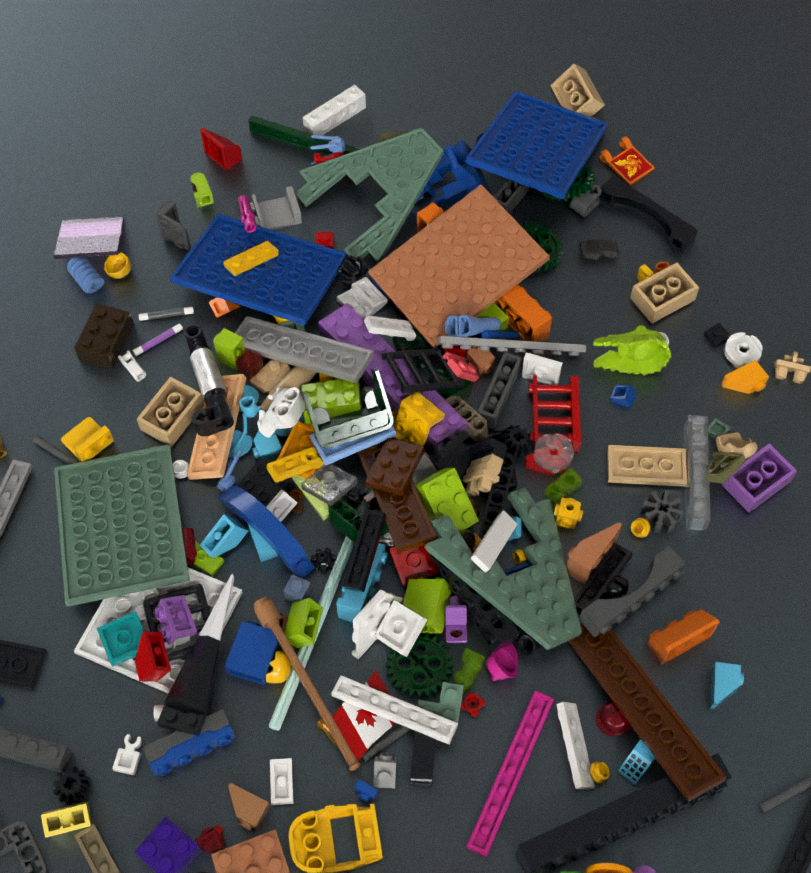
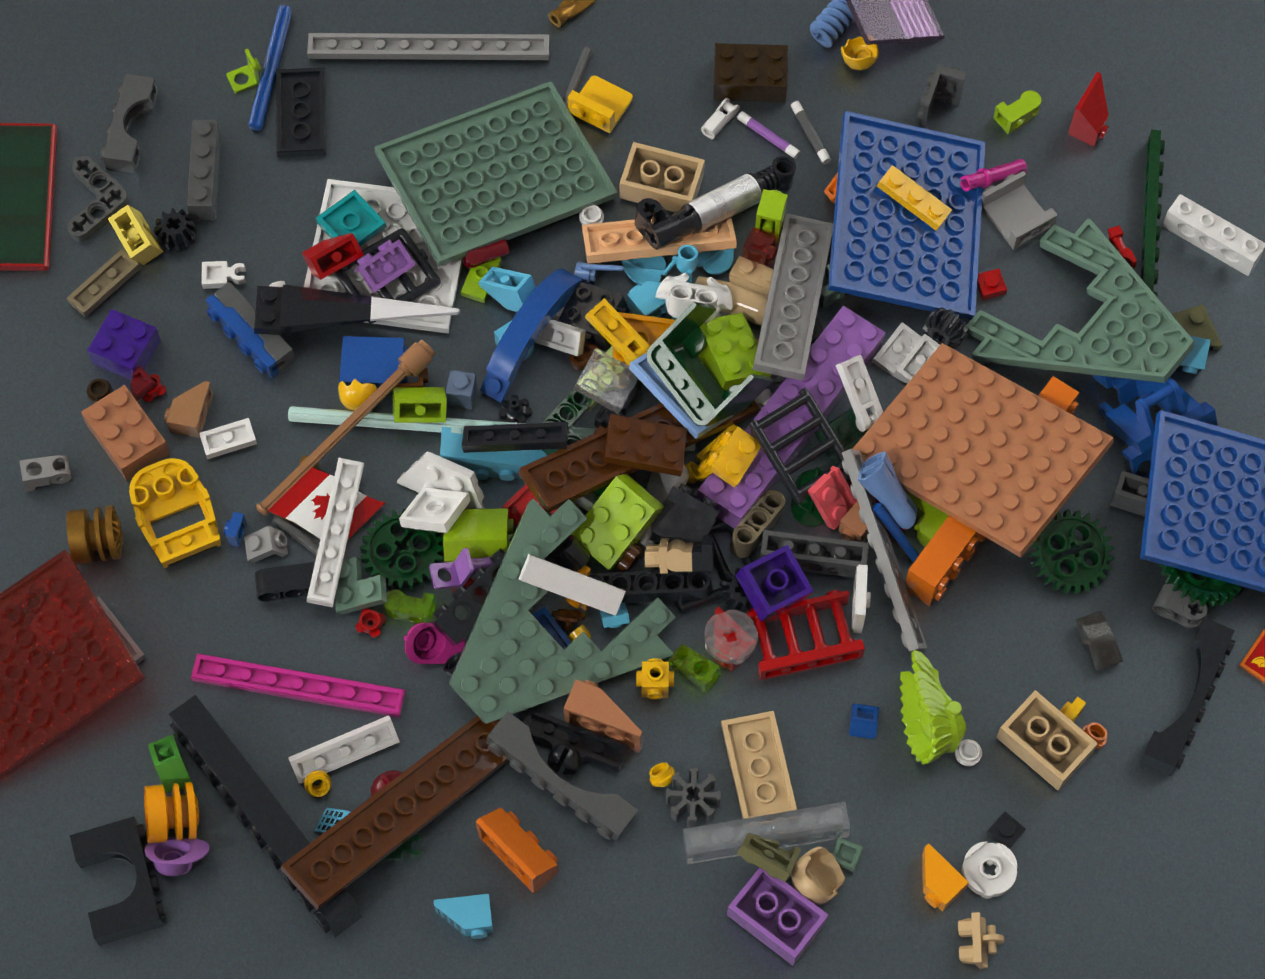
camera: 75 degrees right, 5 degrees up
medium blue plant [310,135,345,166] -> none
none -> reddish brown plant [552,609,585,631]
none -> dark purple brick [735,545,814,622]

